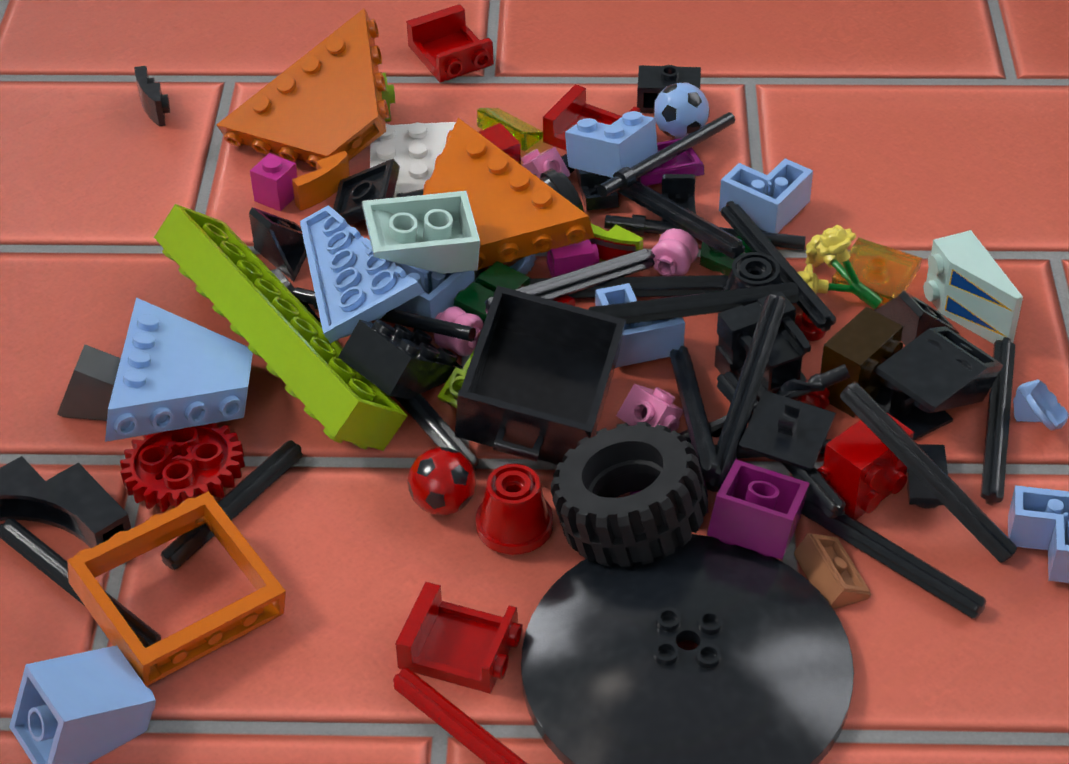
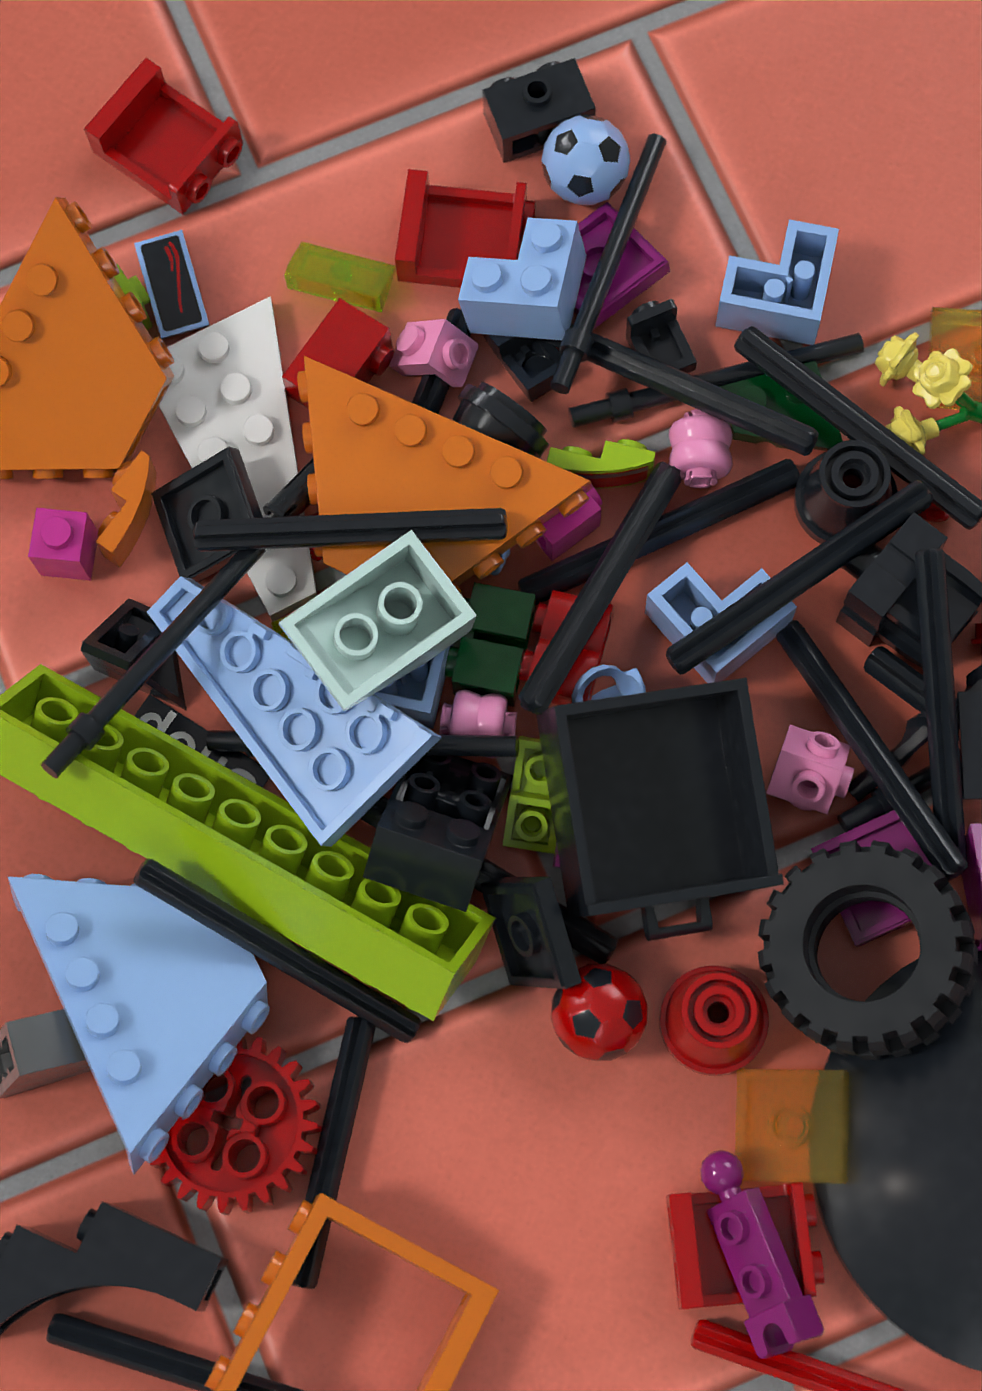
camera: 20 degrees left, 30 degrees up
none -> black bar [41,549,266,778]
none -> black axle [133,859,421,1043]
none -> black slope [134,230,210,339]
none -> black axle [193,508,508,552]
none -> black plate [481,877,582,989]
none -> magenta plate [700,1150,824,1359]
none -> clear yellow plate [735,1069,849,1185]

